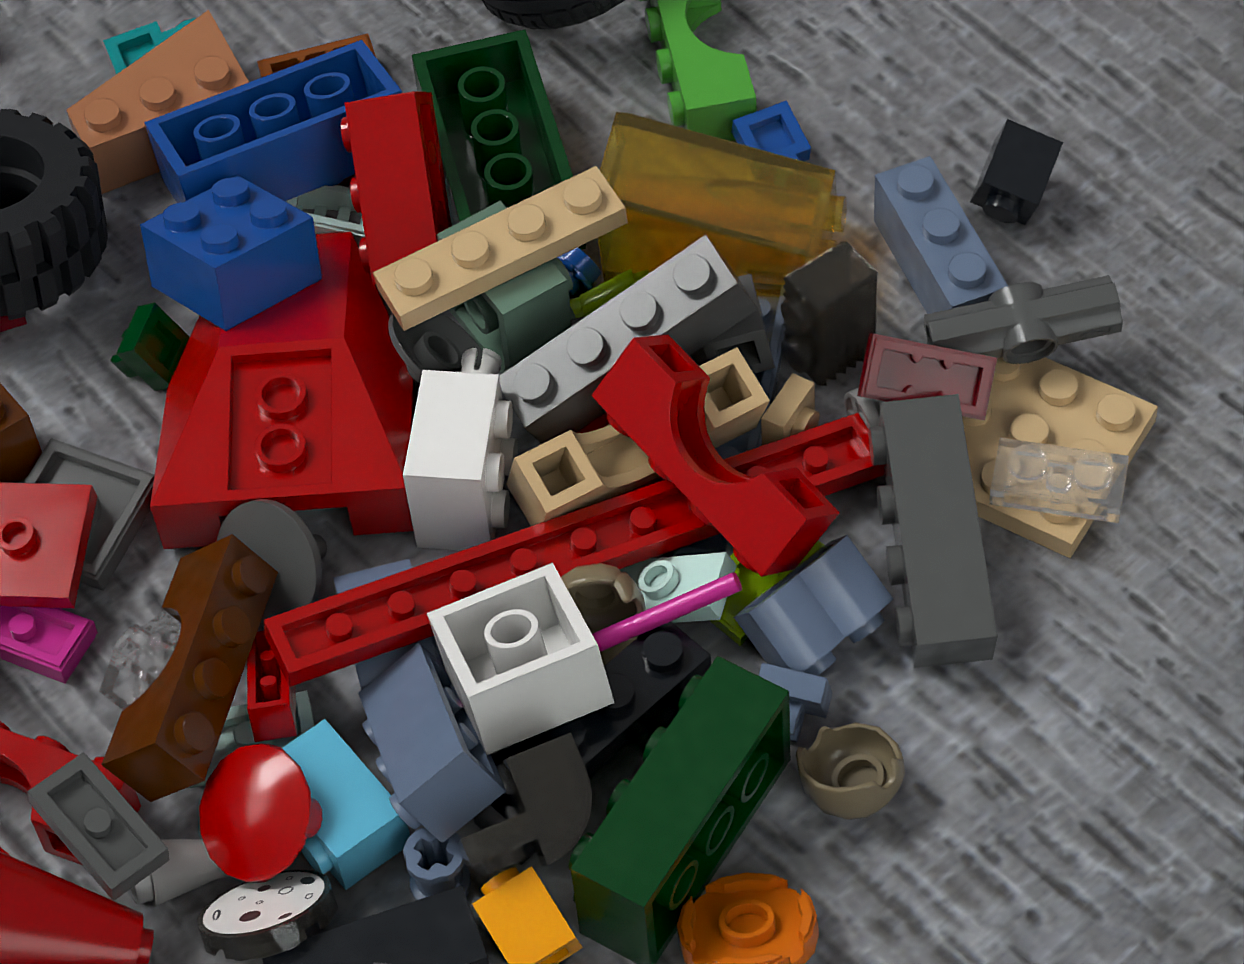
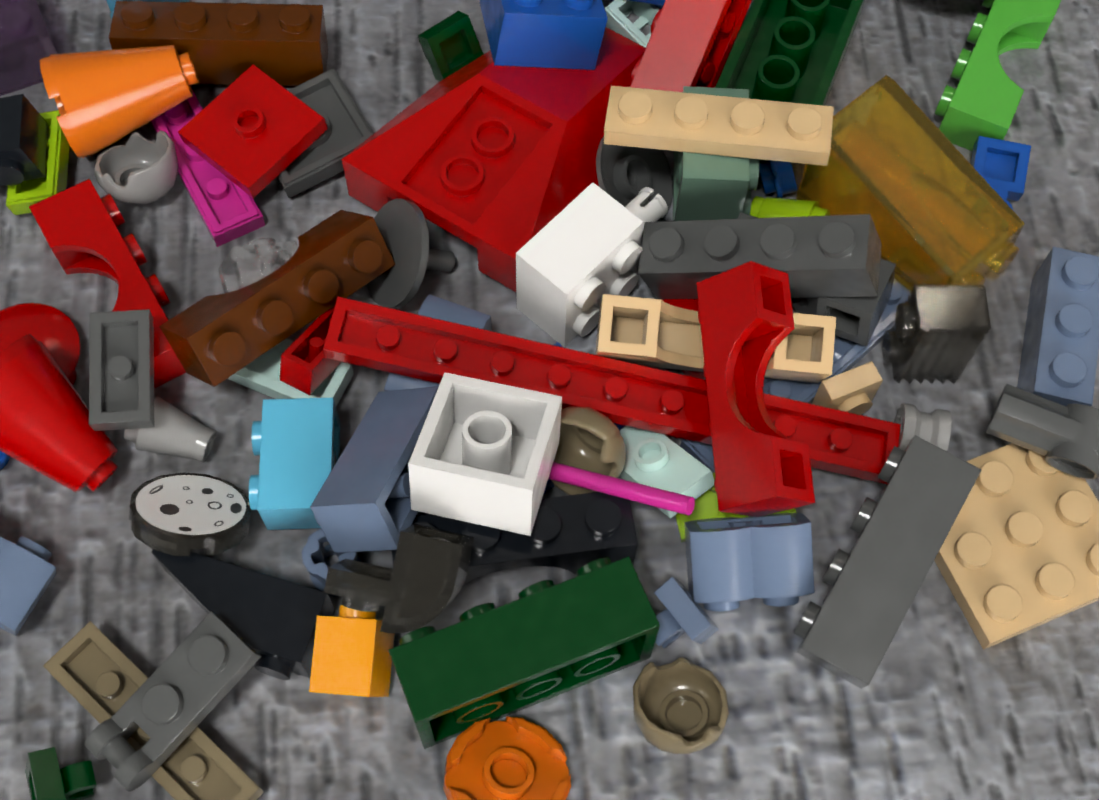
camera: 30 degrees right, 10 degrees up
red dish [199,744,323,883] -> none
plate [857,333,997,421] -> none
clear plate [989,438,1129,523] -> none

